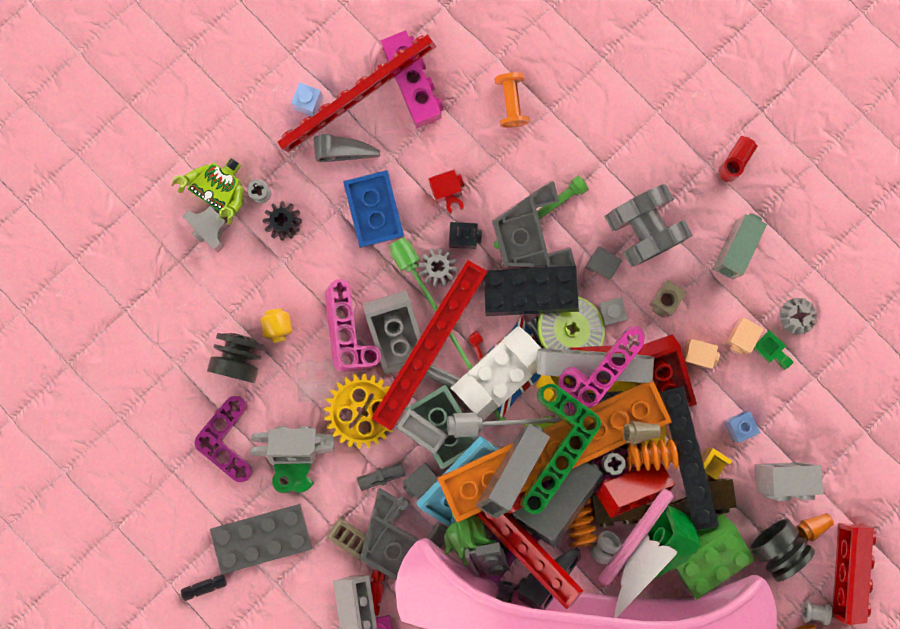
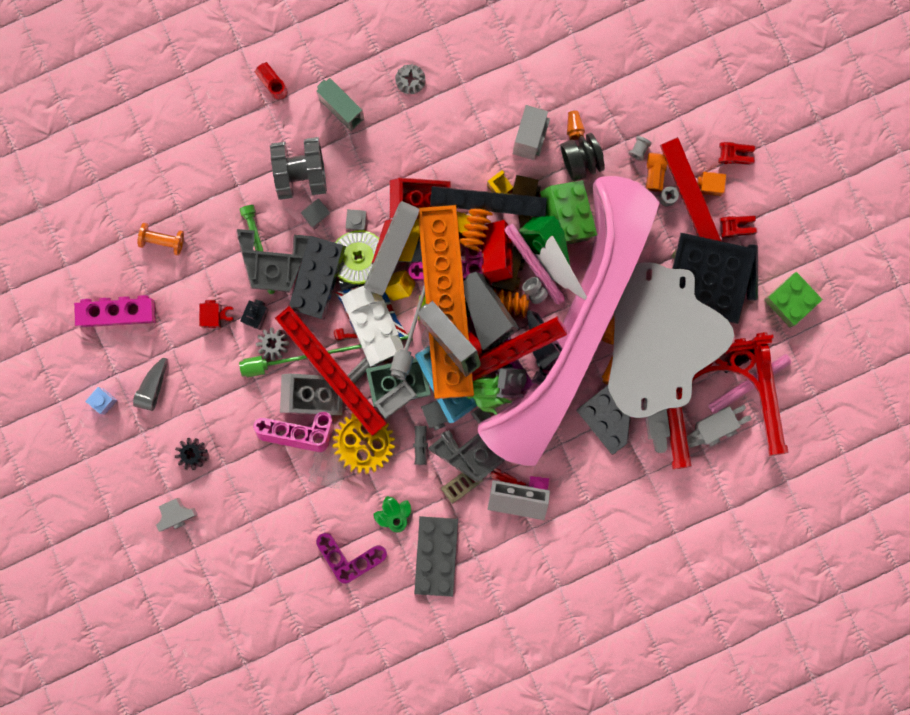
camera: 75 degrees left, 0 degrees up
lime torso [171,158,244,225] -> none
black axle [181,574,227,601] -> none
pearl dark grey wheel [207,333,265,383] -> none
light grey bush [247,179,271,204] -> none
light grey hinge [250,426,335,464] -> none
yellow head [260,308,293,343] -> none
red plate [277,34,437,153] -> none
blue plate [343,170,404,248] -> none
green beam [521,384,601,514] -> none
dark pink beam [559,326,645,408] -> none
light grey bush [601,452,625,475] -> none
dark tan cone [623,421,661,445] -> none
dark tan brick [649,279,687,318] -> none
light nougat brick [683,339,720,369] -> none
medium blue brick [723,411,760,443] -> none
light nougat brick [726,317,764,355] -> none
green plate [754,330,794,370] -> none
red slope [832,523,876,625] -> none

